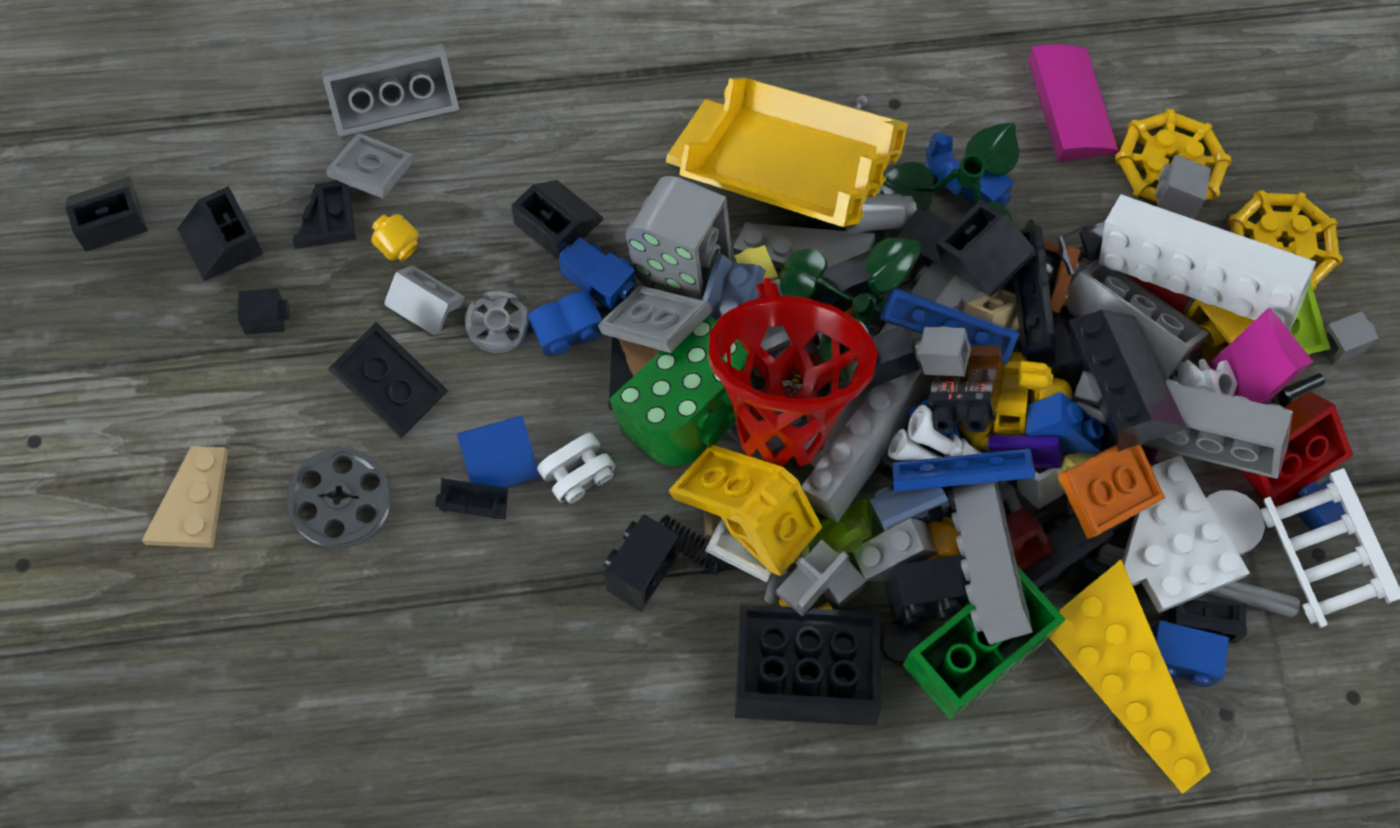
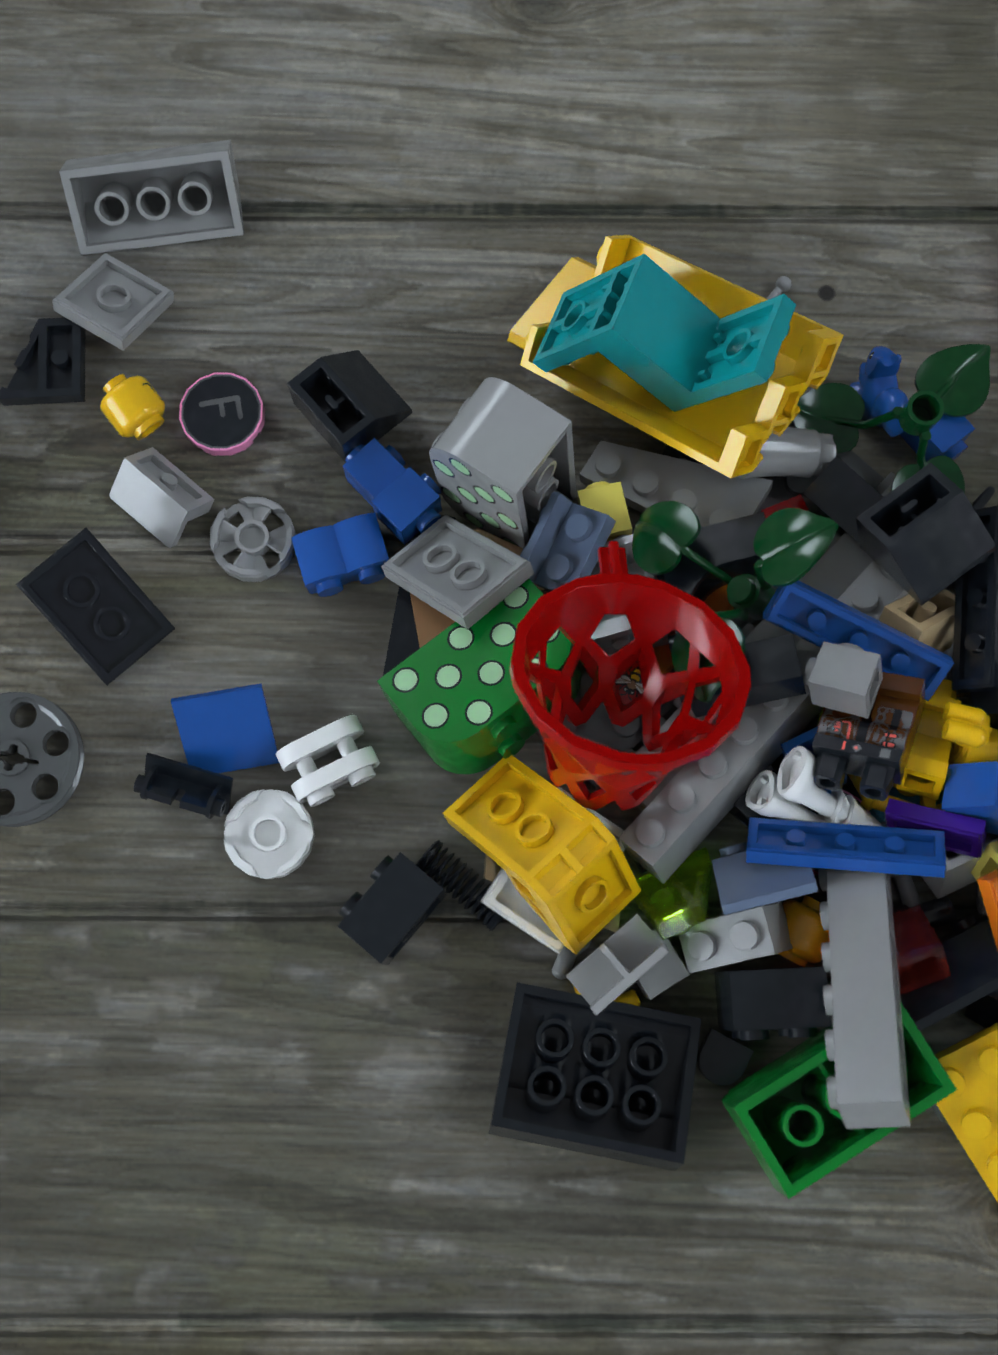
camera: 10 degrees right, 10 degrees up
none -> black tile [179,372,265,456]
none -> white tile [223,789,315,880]
none -> teal bracket [532,254,797,412]

